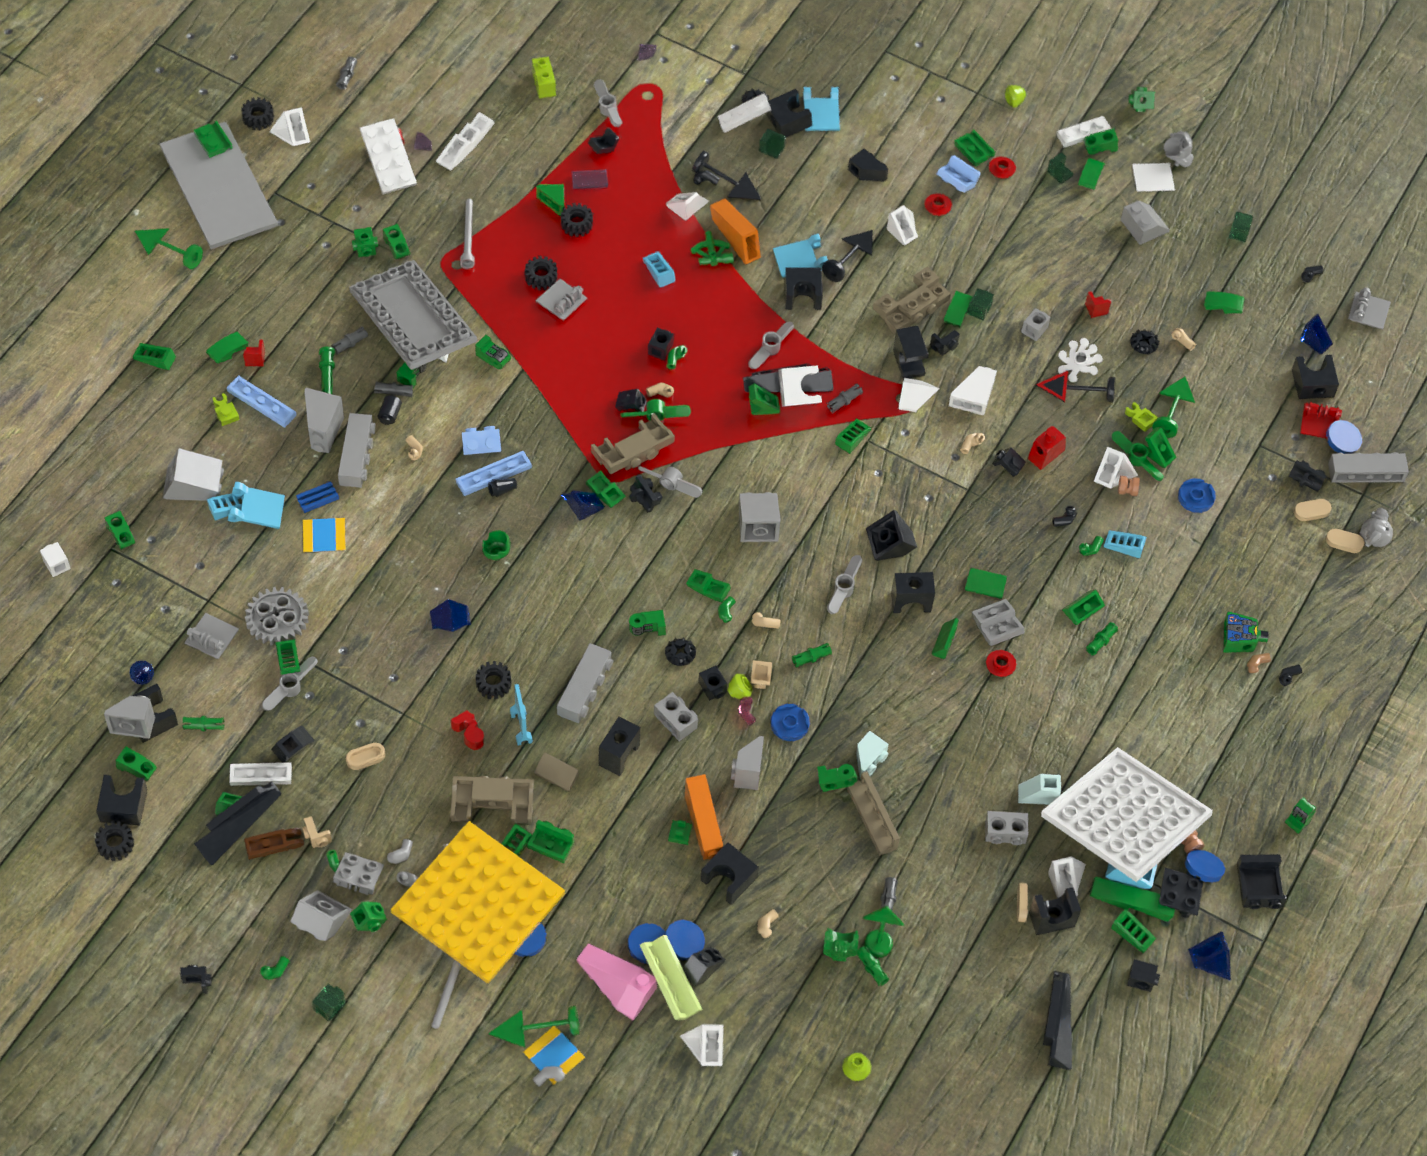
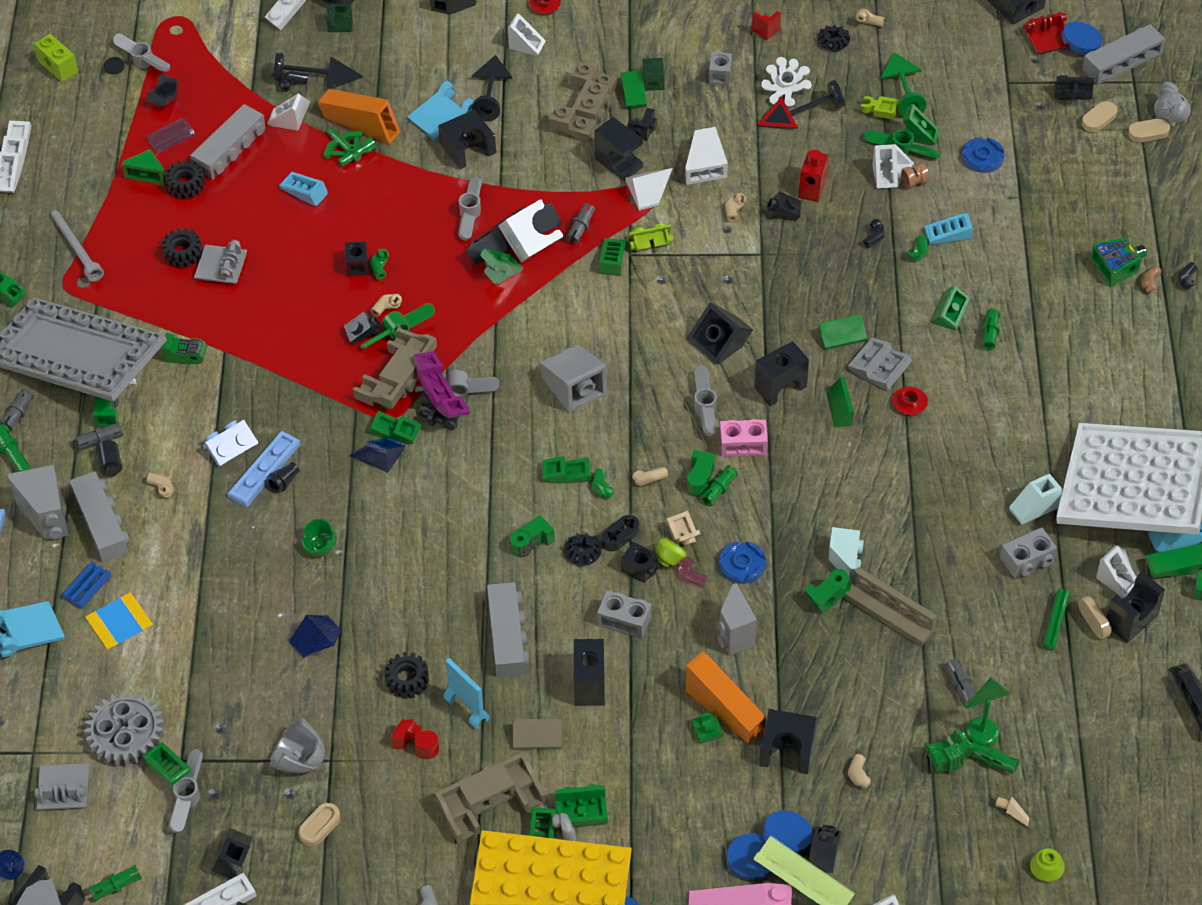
camera: 25 degrees left, 5 degrees down
none -> black piece [104,57,125,75]
none -> light grey brick [190,104,266,180]
none -> light grey hair [270,717,325,773]
none -> magenta slope [413,351,470,418]
none -> light grey arm [552,812,576,841]
none -> black beam [601,515,639,552]
none -> lime hinge [627,223,673,251]
none -> green leg [687,449,716,497]
none -> bright pink brick [720,419,768,457]
none -> tan bar [996,797,1030,827]
none -> green axle [1043,588,1070,651]

